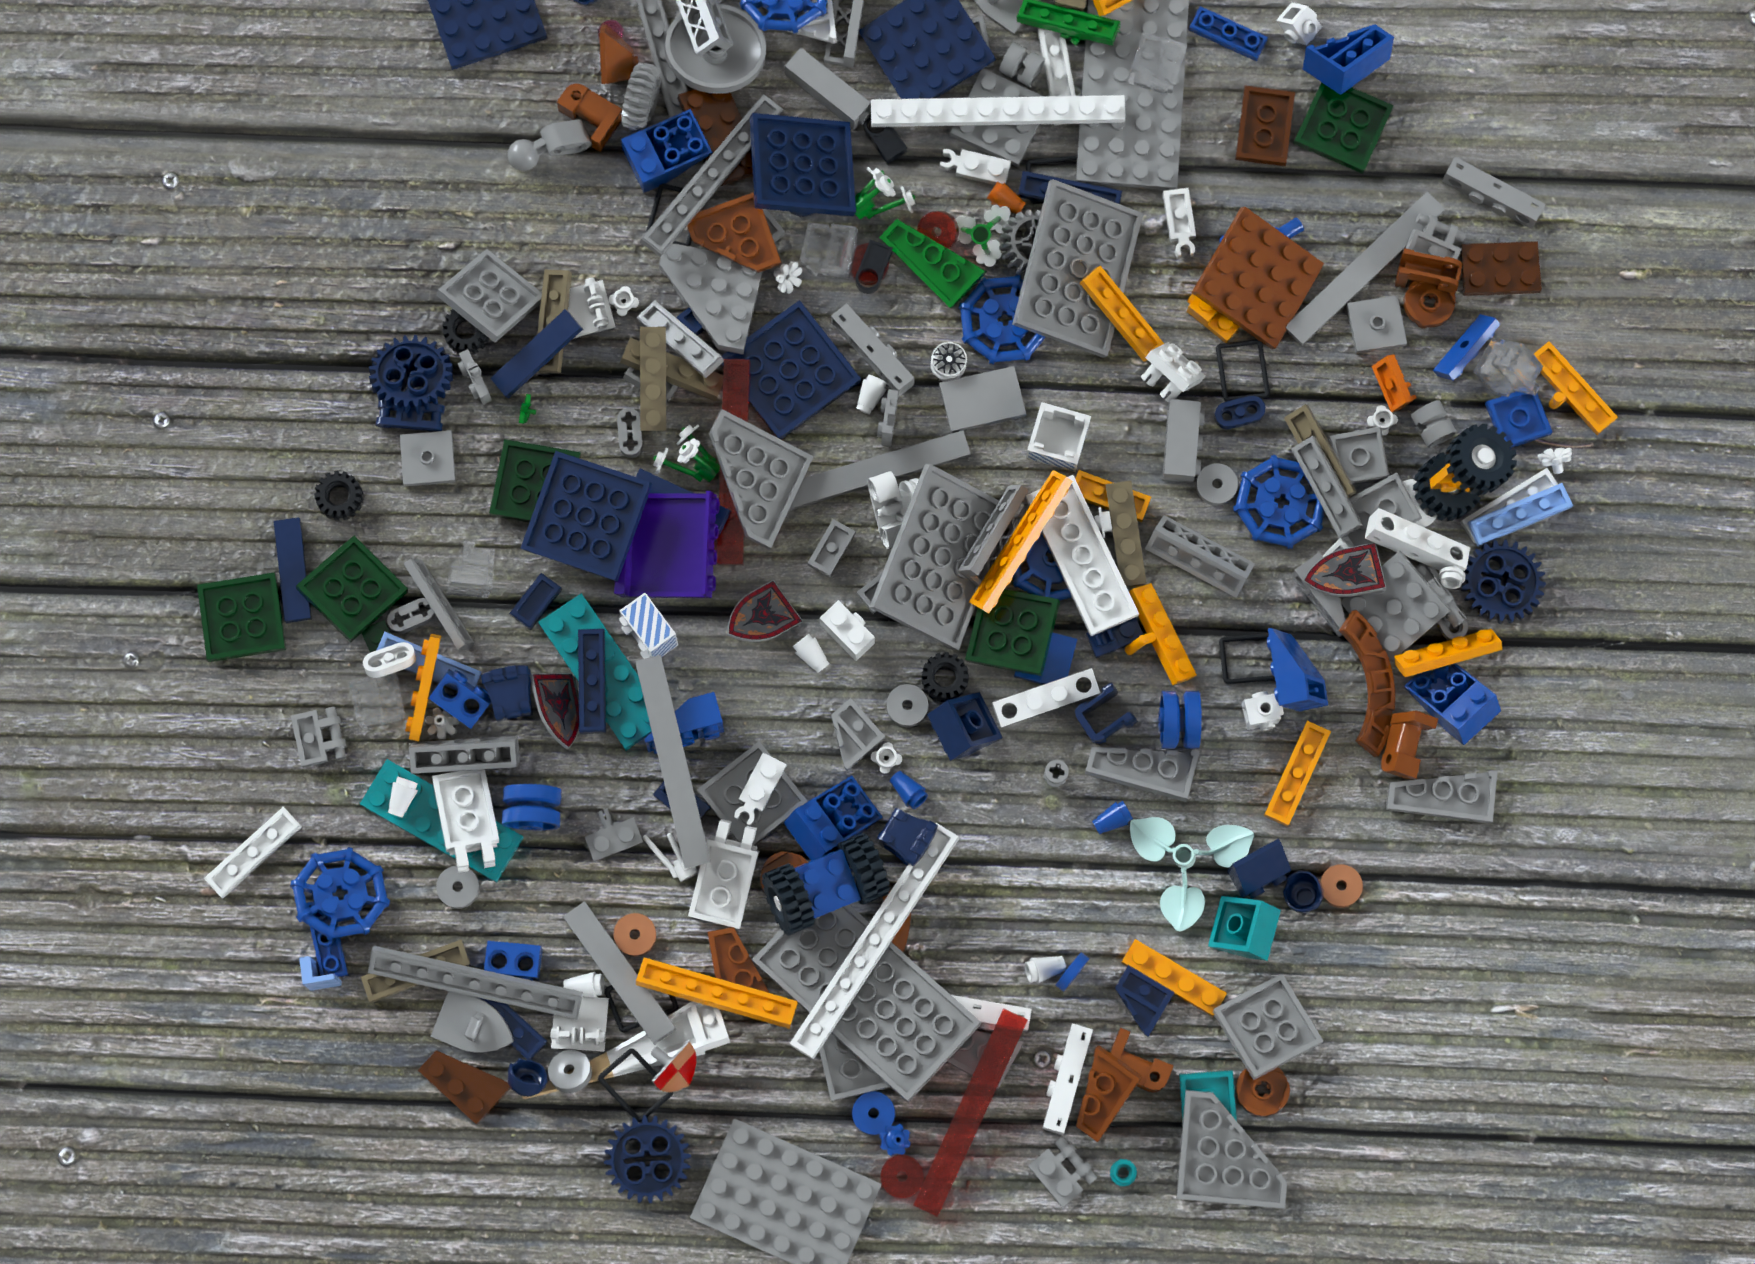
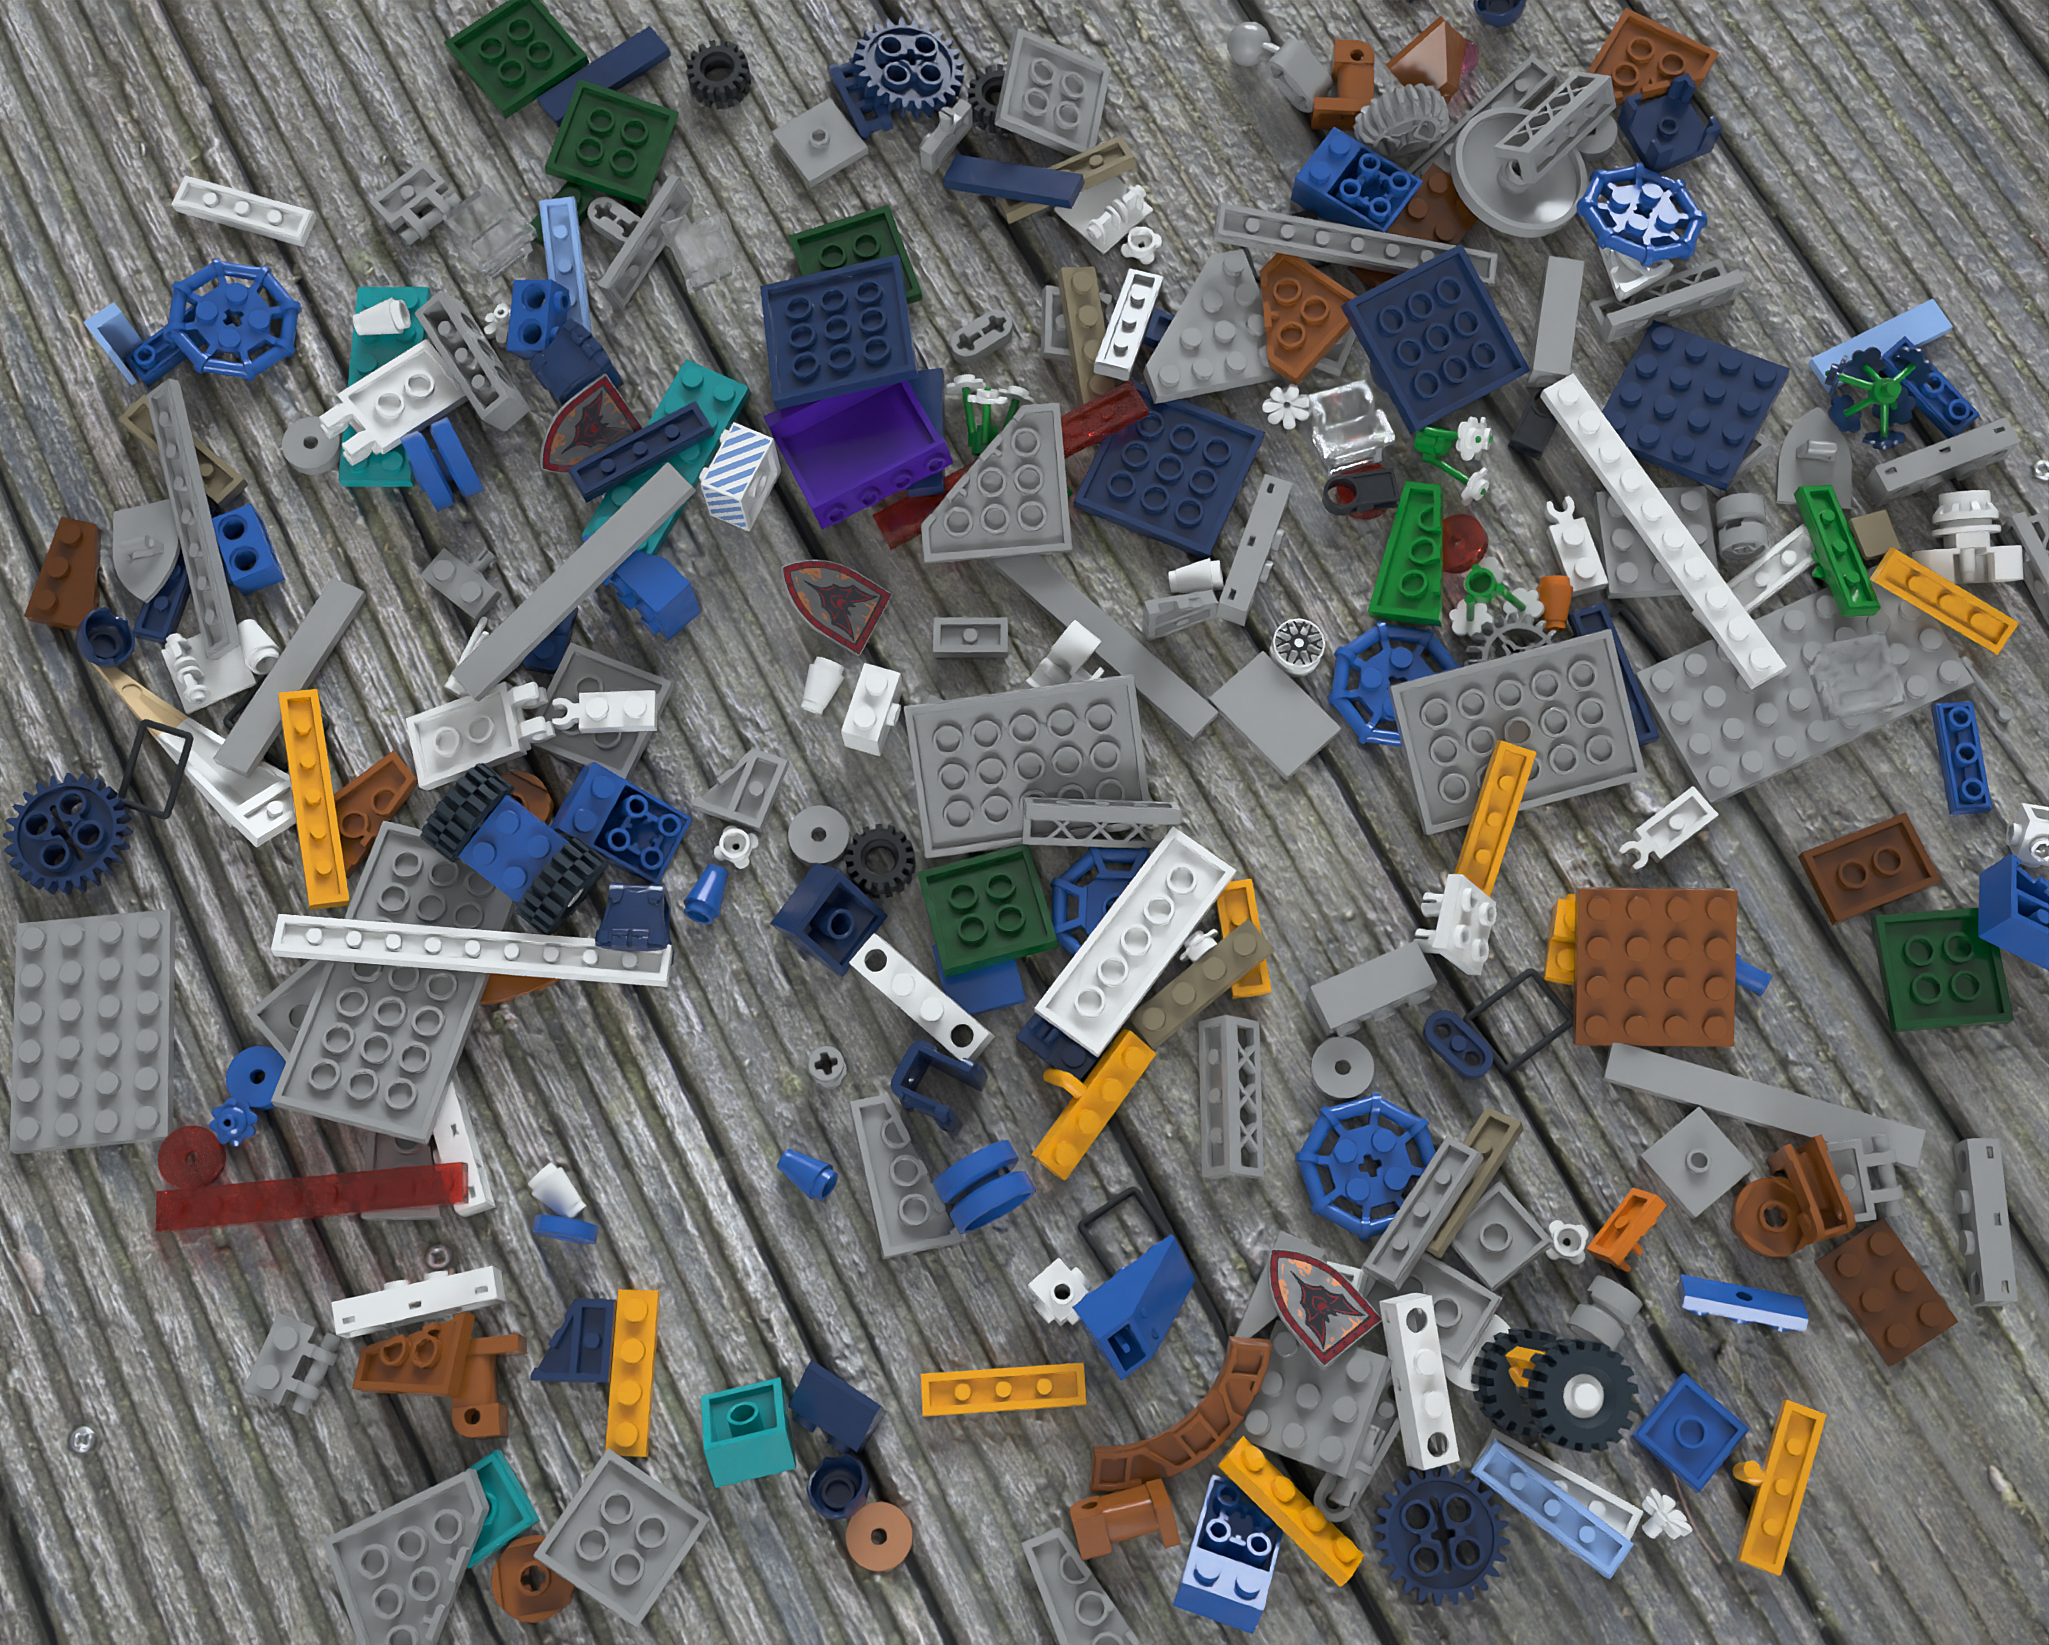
camera: 65 degrees right, 5 degrees down
white plate [363,642,416,678] -> none
light orange plate [405,634,441,741] -> none
dark blue tile [509,573,562,630] -> none
green plant [519,394,537,424] -> none
light grey piece [548,1050,592,1093] -> none
nougat piece [614,913,657,957] -> none
dark tan plate [640,327,666,431] -> none
shield [651,1040,696,1092] -> none
light orange plate [969,470,1073,614] -> none
white container [1026,402,1091,472] -> none
teal plate [1110,1159,1137,1187] -> none
light aqua plant [1130,817,1254,932] -> none
white plate [1439,566,1466,589] -> none
clear plate [1473,338,1544,397] -> none

